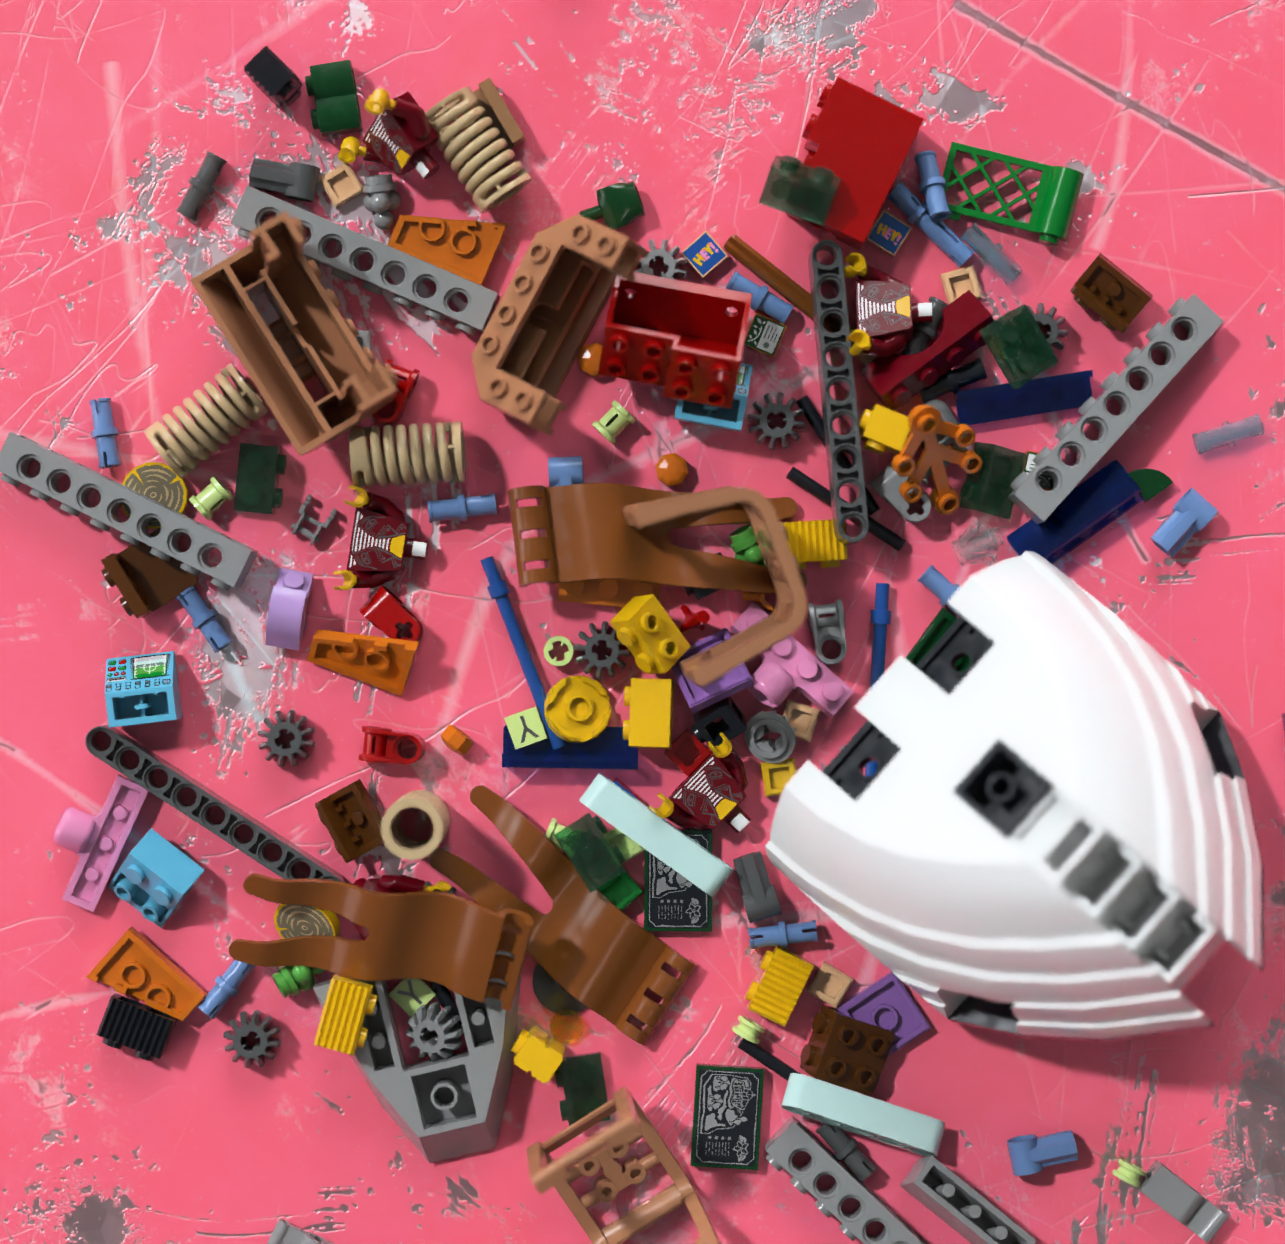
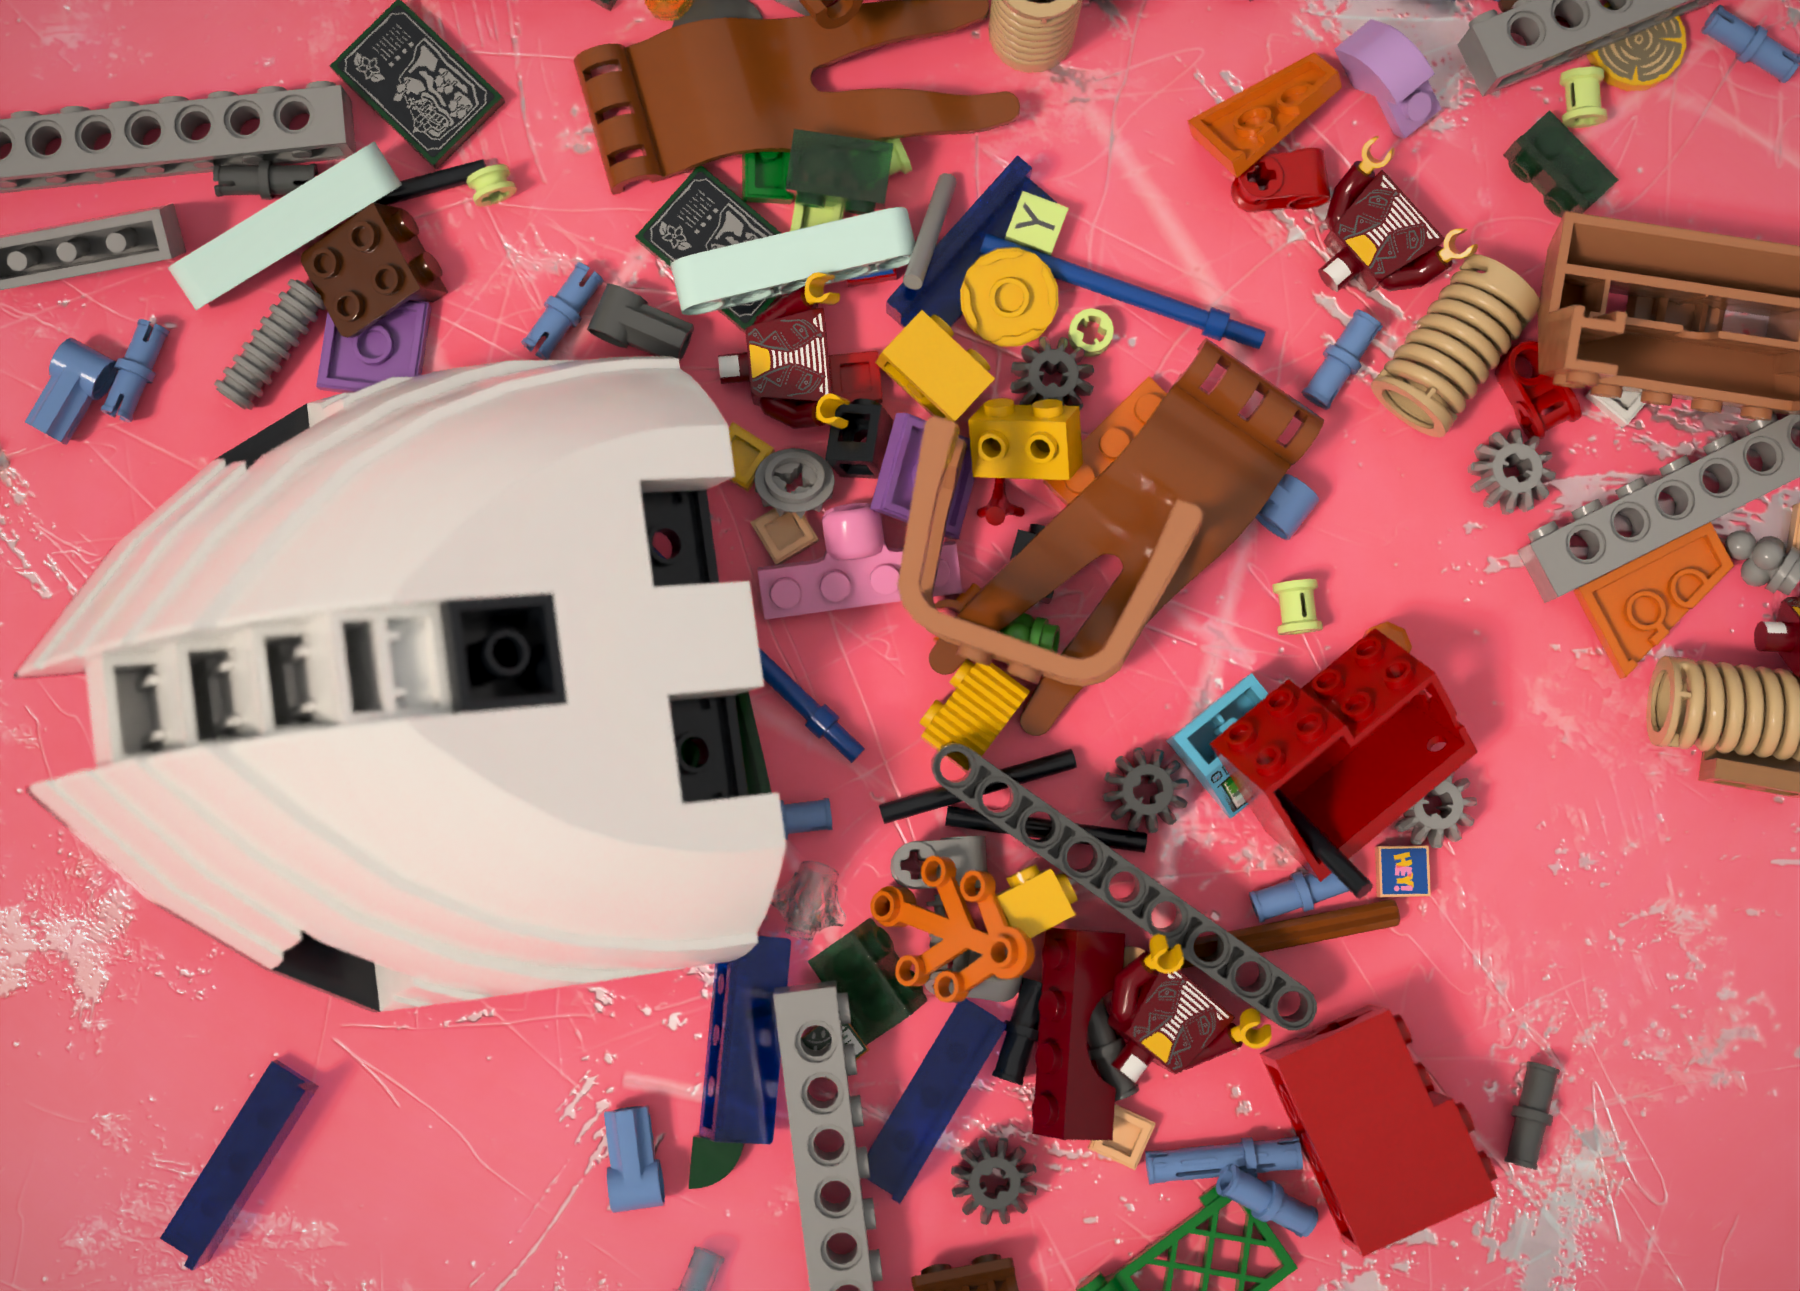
camera: 125 degrees right, 5 degrees down
tan piece [144,363,269,479] -> none
light grey piece [291,494,338,546] -> none
red piece [358,726,426,765] -> none
orange tile [441,724,474,755] -> none
nougat wedge [471,214,649,436] -> none
dark green piece [579,181,645,230] -> none
orange tile [655,453,688,486] -> none
tile [744,313,787,358] -> none
yellow brick [744,946,814,1027] -> none
bracket [759,155,841,226] -> none
light grey piece [807,599,847,665] -> none
light nougat tile [807,961,854,1008] -> none
tile [866,210,912,257] -> none
clear light blue pin [960,222,1023,286] -> none
clear green bracket [979,304,1059,390] -> none
none -> medium blue pin [100,319,169,423]
none -> light grey piece [214,279,326,410]
none -> light grey bar [903,173,957,289]
none -> black bar [1274,788,1373,899]
none -> light grey gear [1467,429,1556,515]
none -> dark grey pin [1504,1061,1560,1170]

